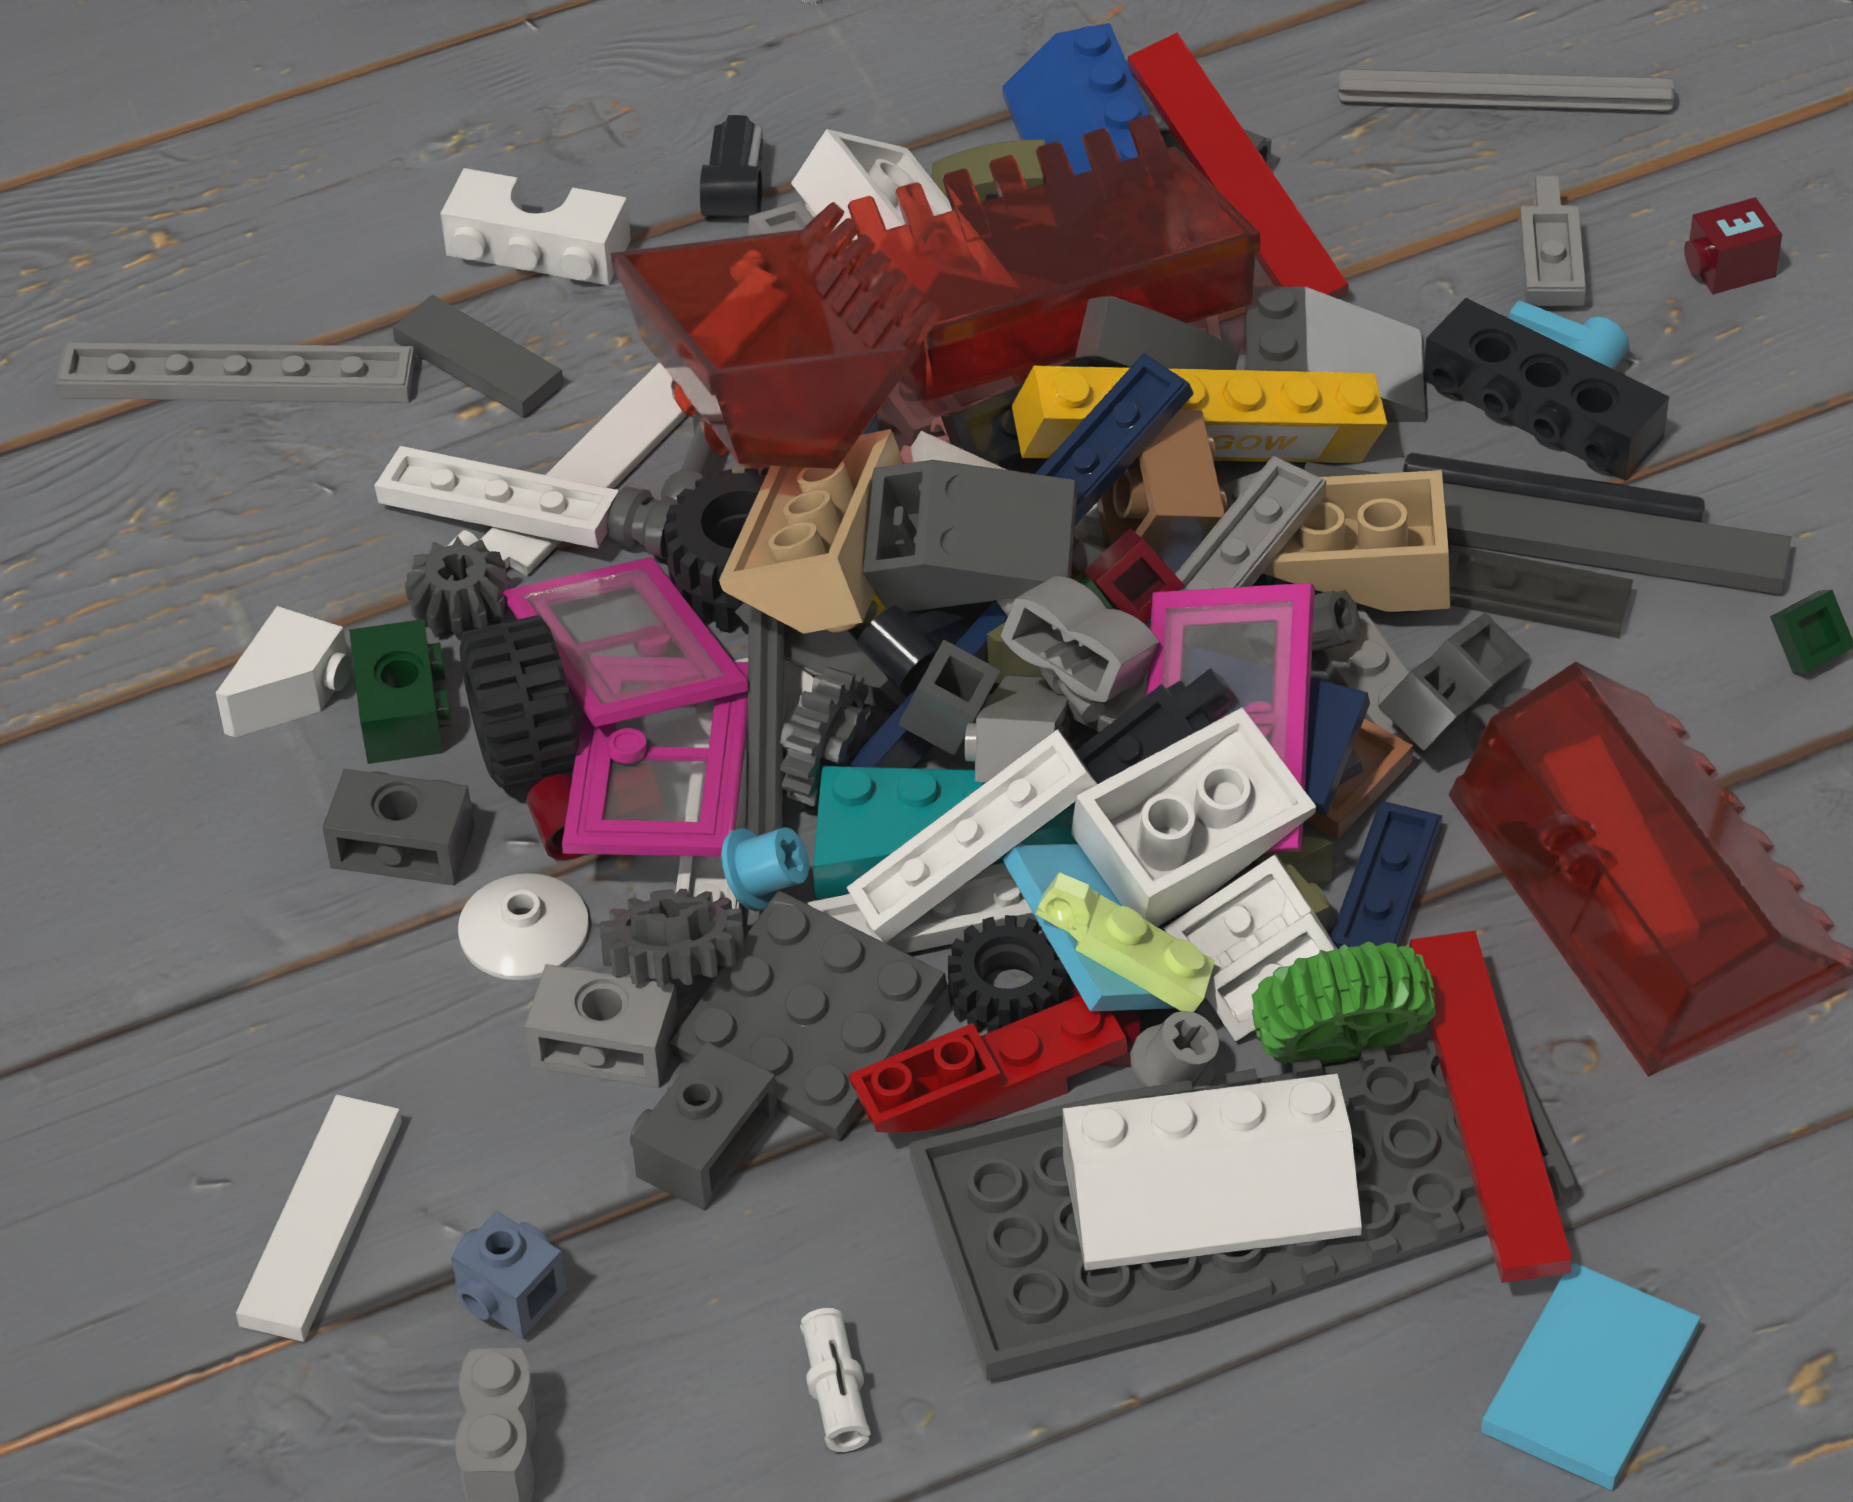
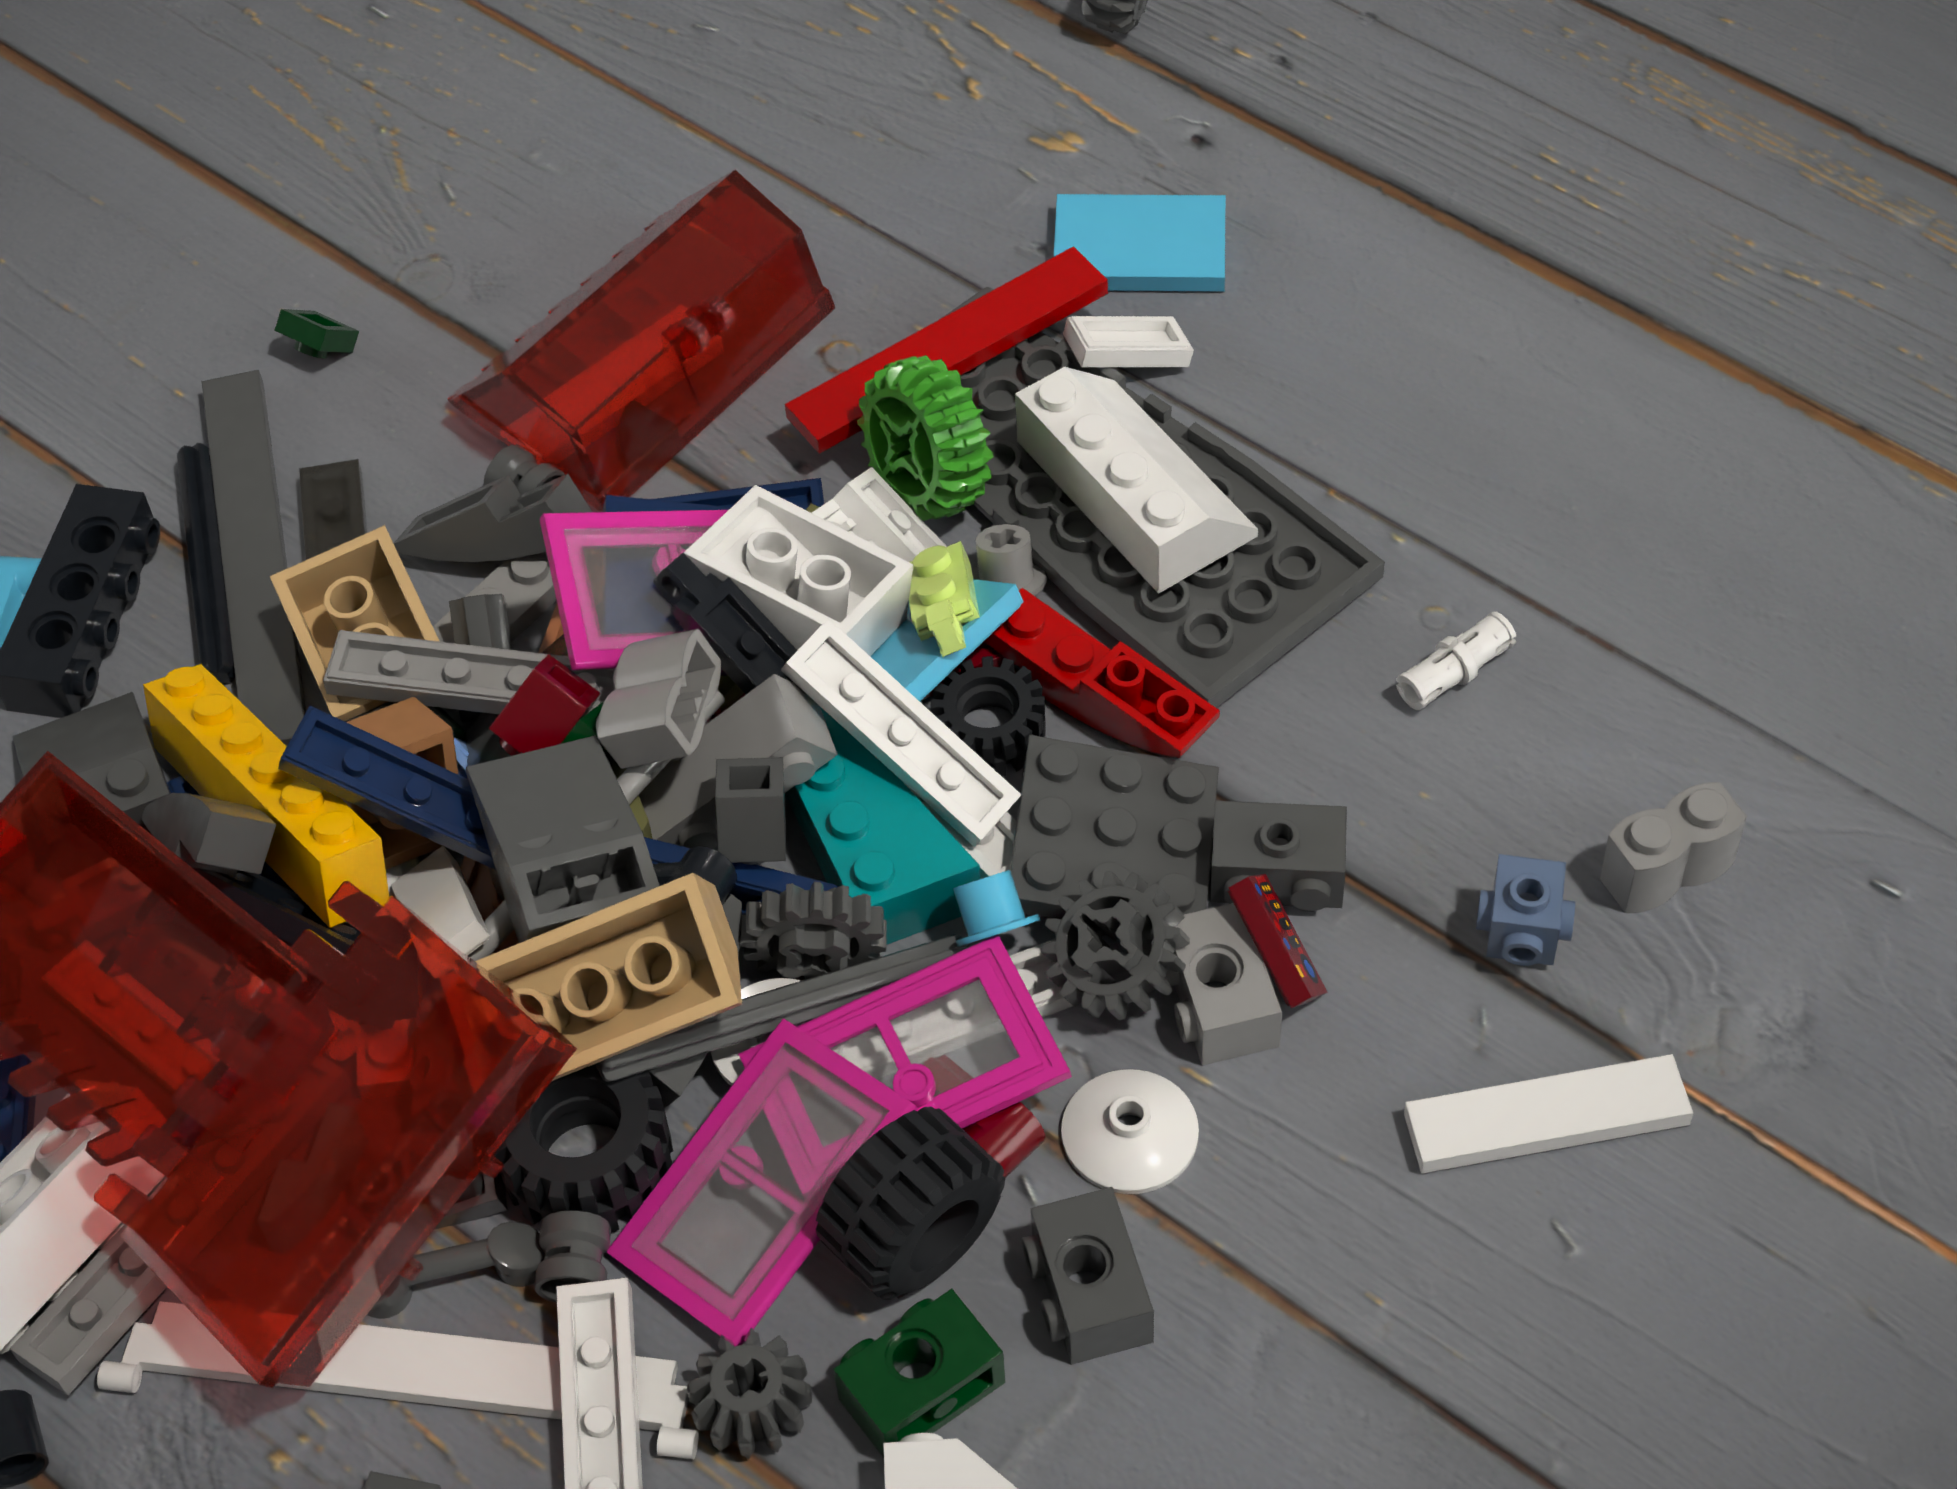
camera: 115 degrees left, 5 degrees up
none -> white tile [1063,316,1194,367]
none -> dark red tile [1228,874,1328,1008]

